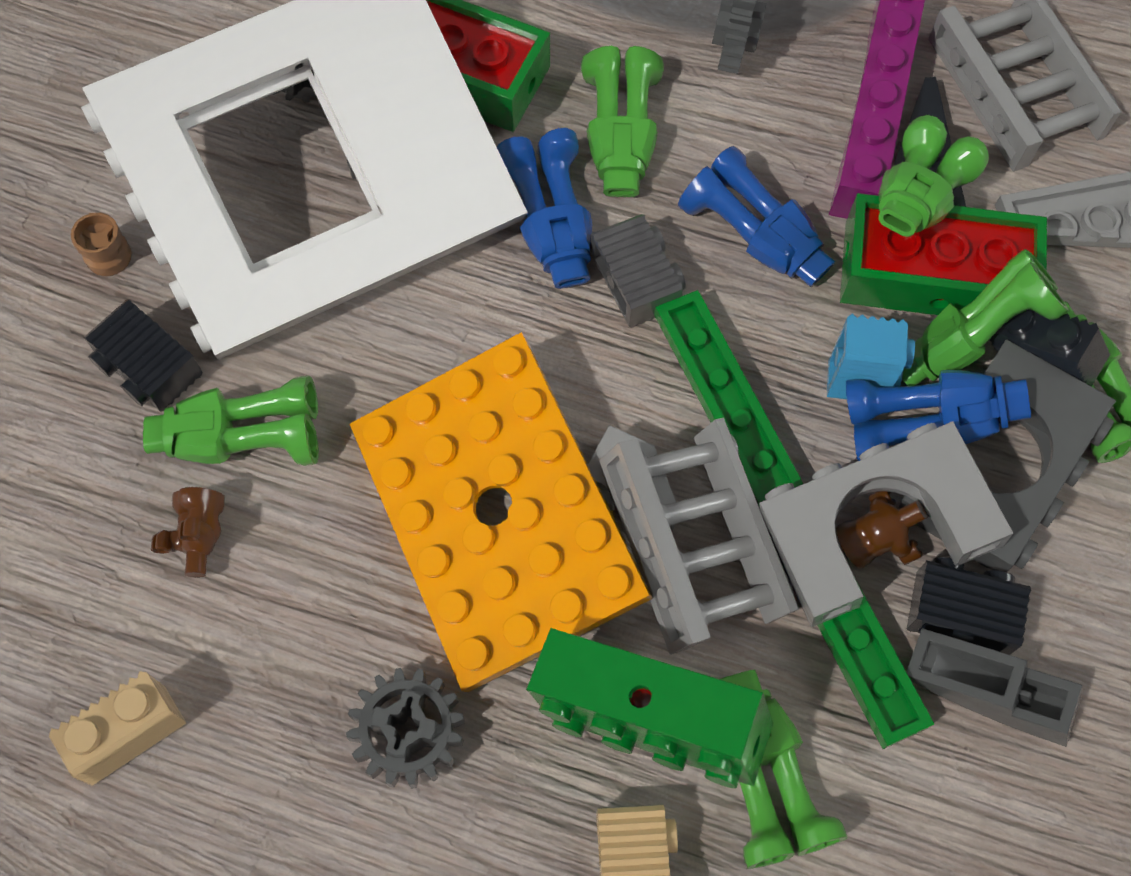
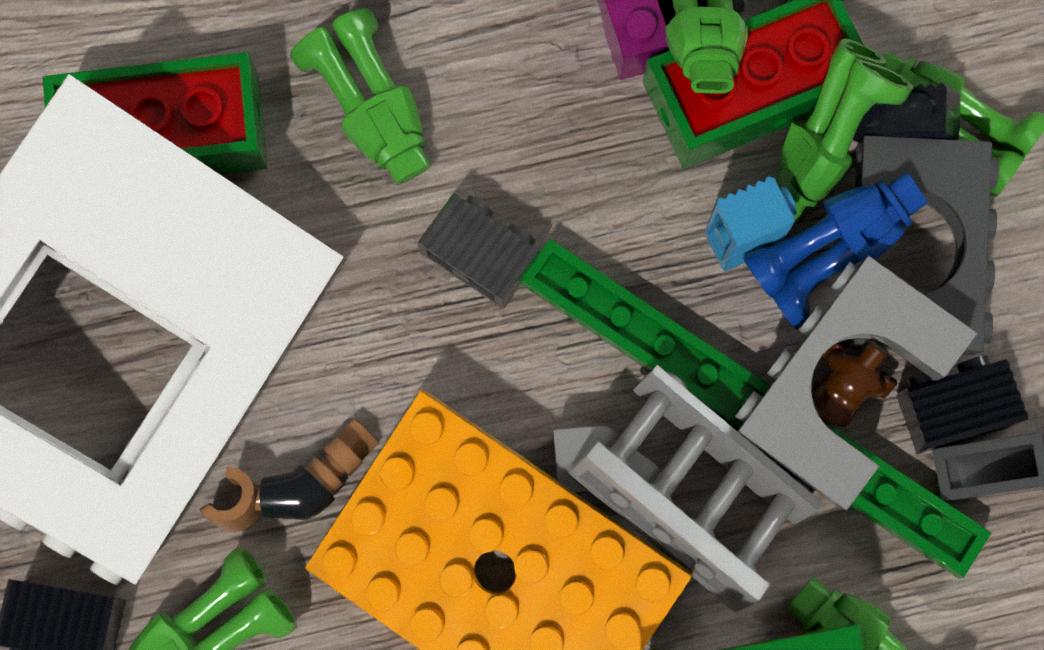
camera: 30 degrees left, 10 degrees up
blue piece [497,128,592,289] -> none
blue piece [678,146,835,287] -> none
none -> medium nougat piece [200,419,379,533]

